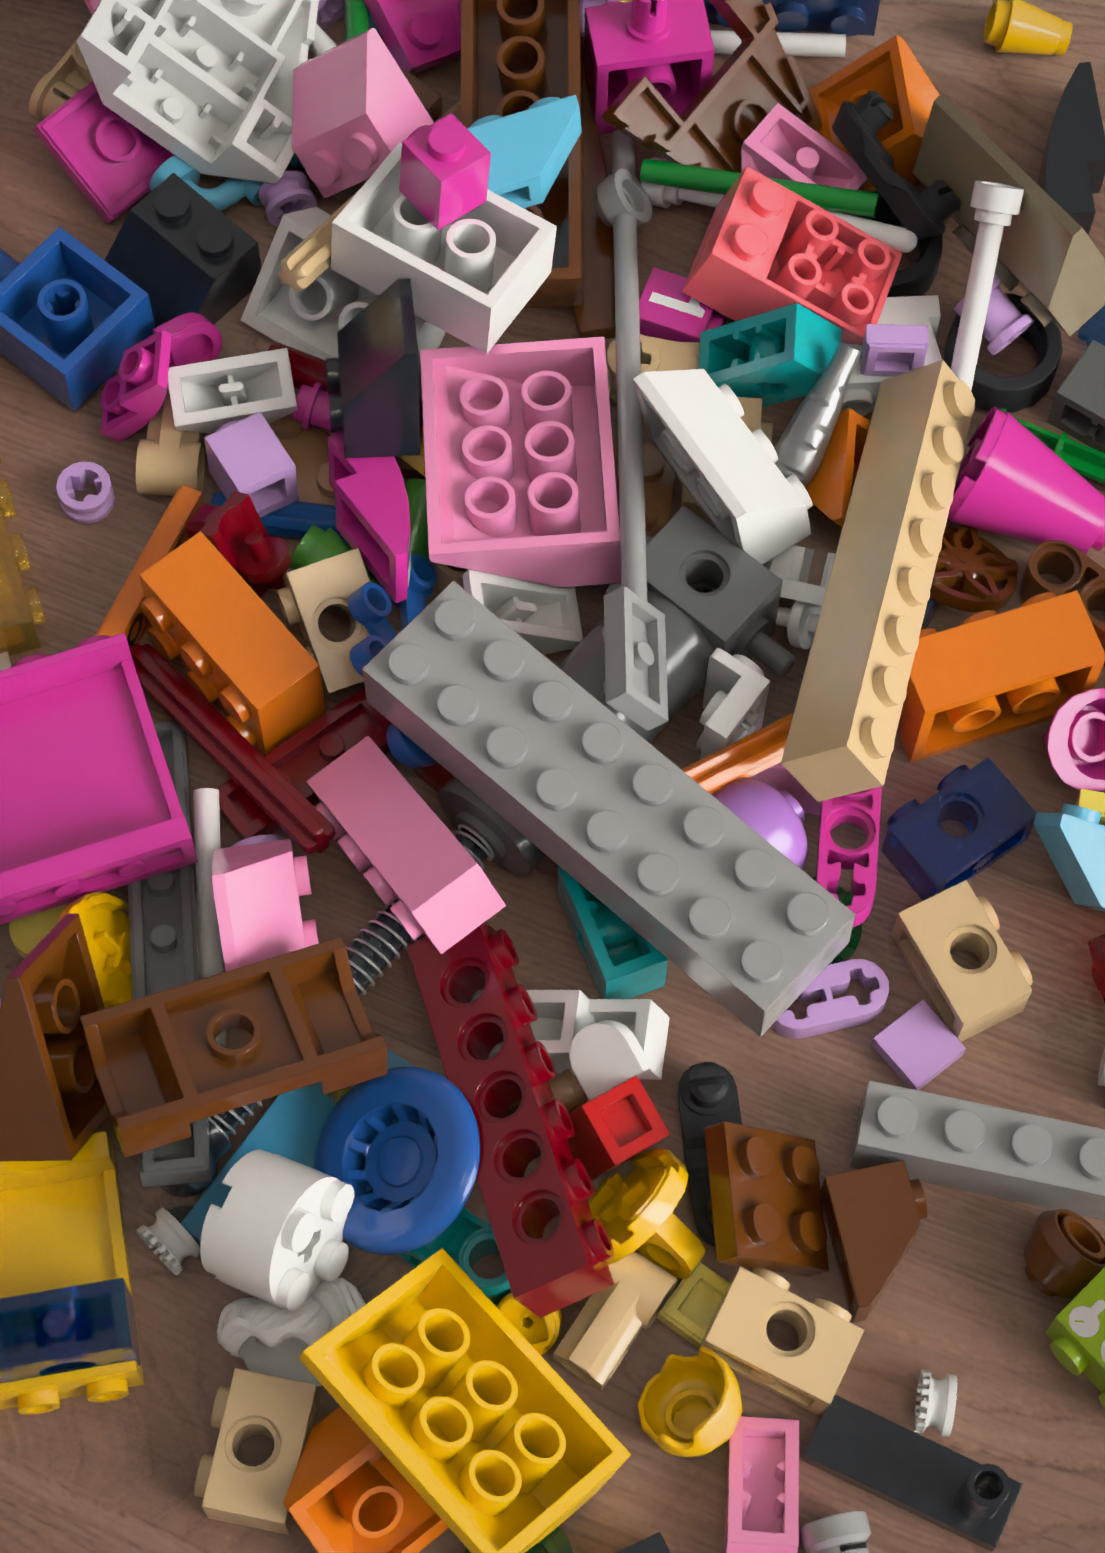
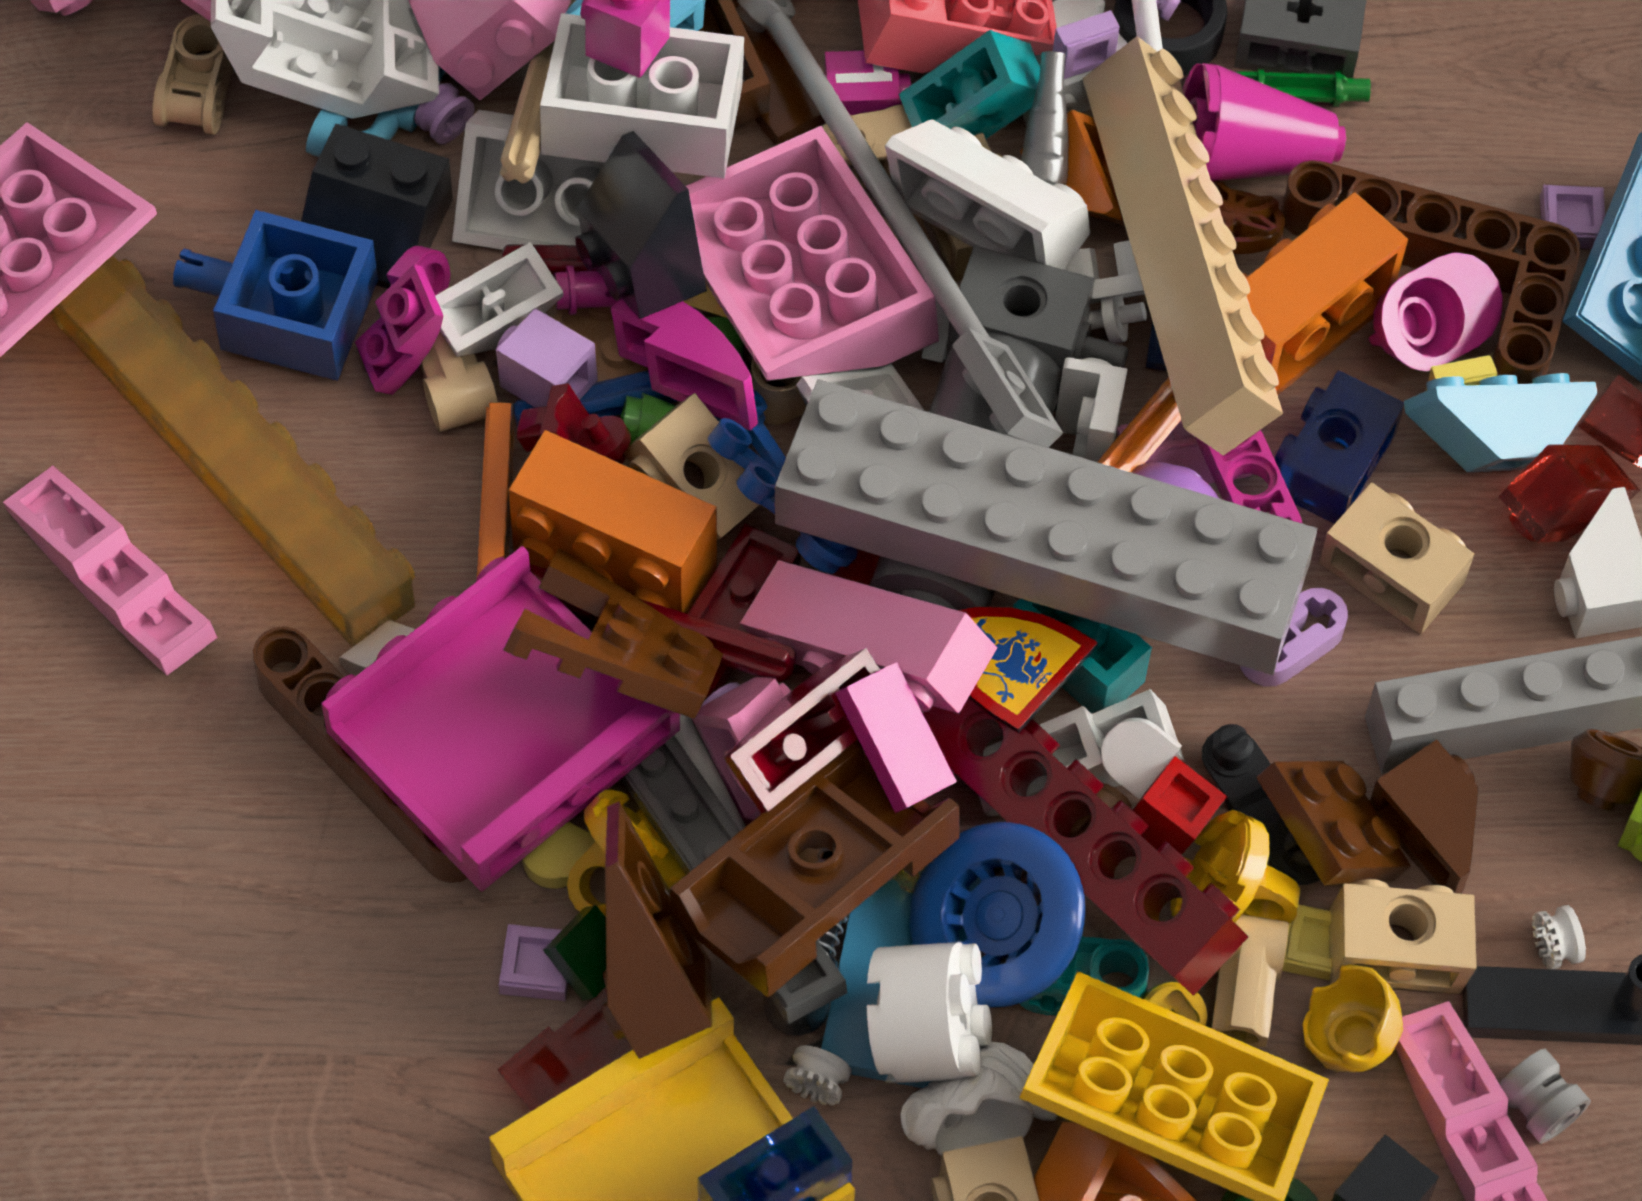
camera: 25 degrees left, 5 degrees down
dark pink tile [32,81,175,224] -> none
lavender bush [56,461,115,524] -> none
lavender tile [871,999,966,1091] -> none
none -> reddish brown wing [503,549,723,719]
none -> dark red slope [724,648,880,814]
none -> tile [836,662,957,813]
none -> shield [957,607,1098,733]

